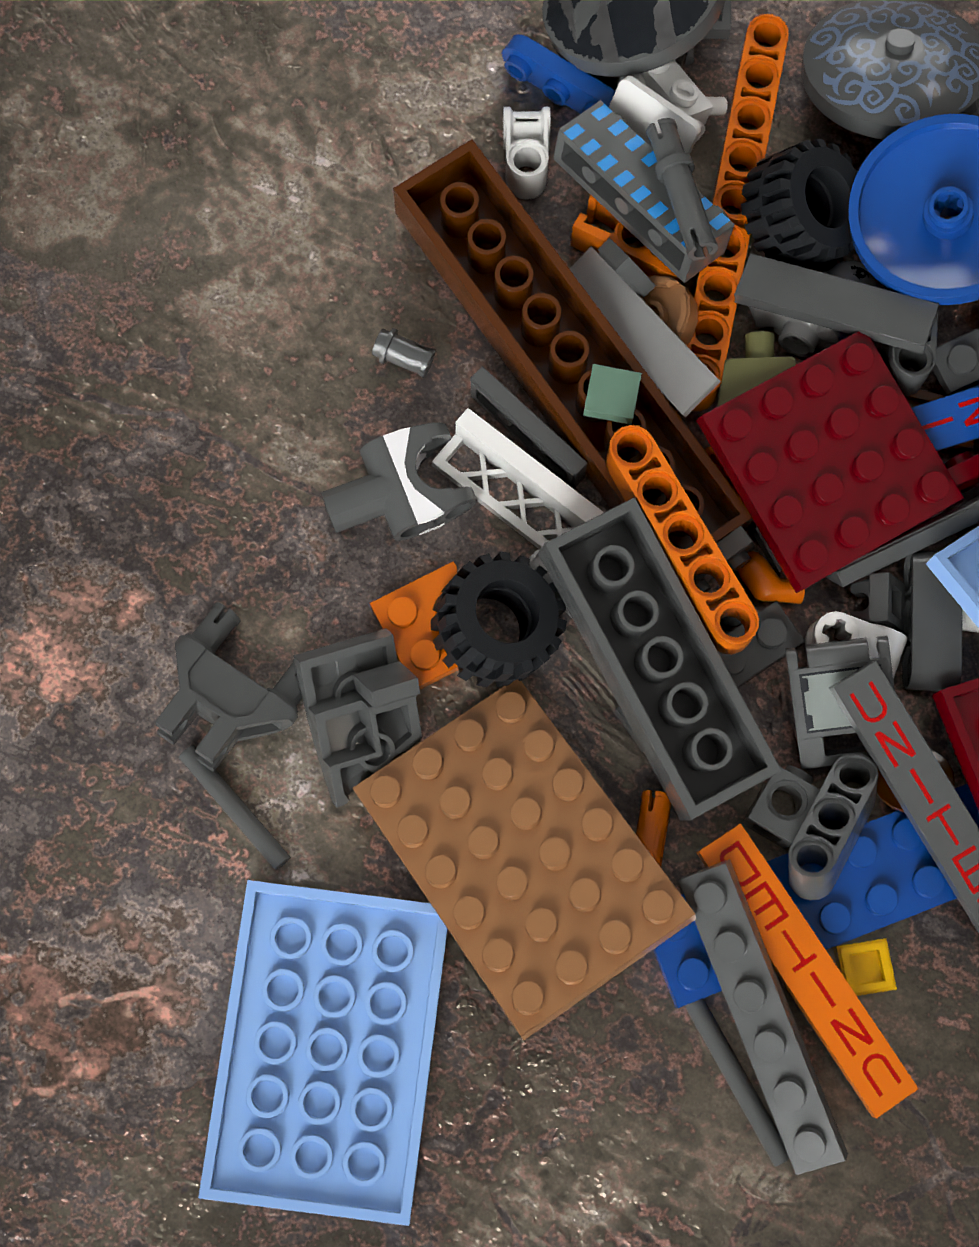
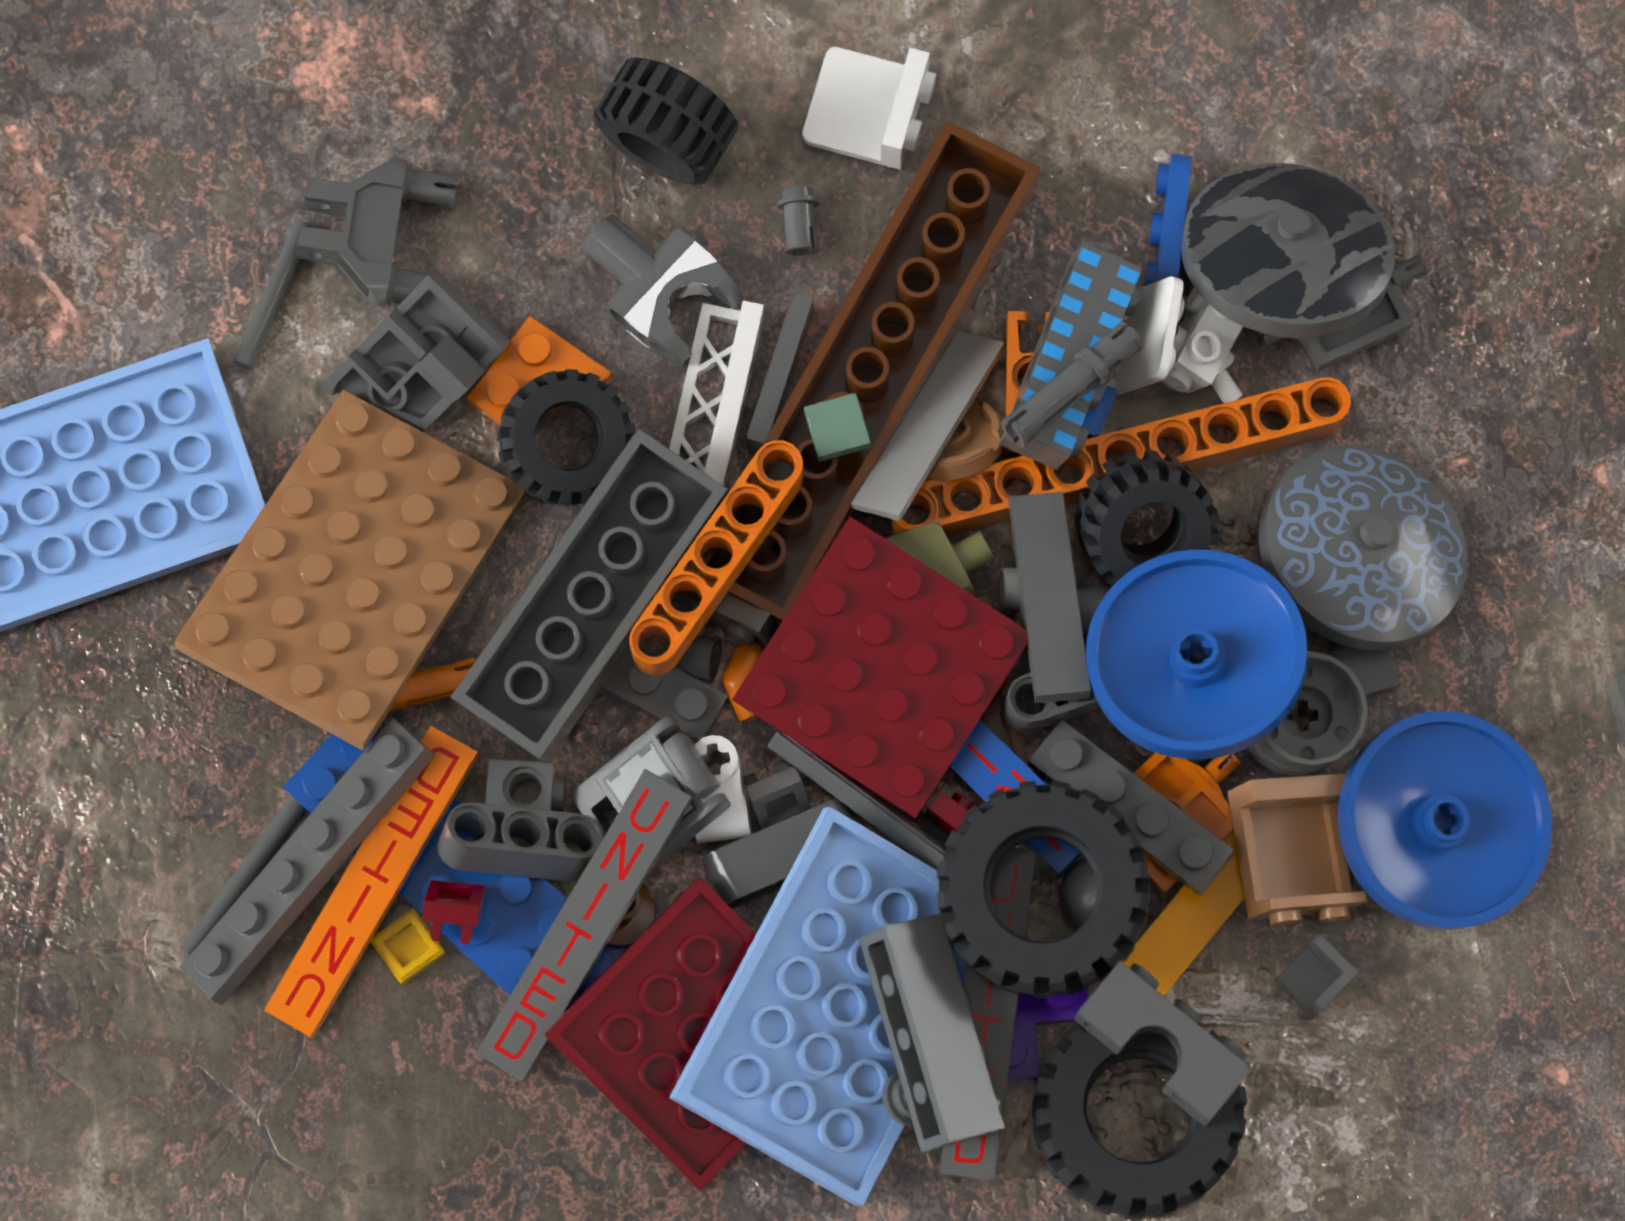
camera: 65 degrees right, 0 degrees up
white piece [503,107,551,200] -> none
dark grey tile [597,238,656,297] -> none
none -> dark red tile [422,880,486,945]
none -> black tyre [593,57,739,185]
none -> white bracket [802,47,936,170]

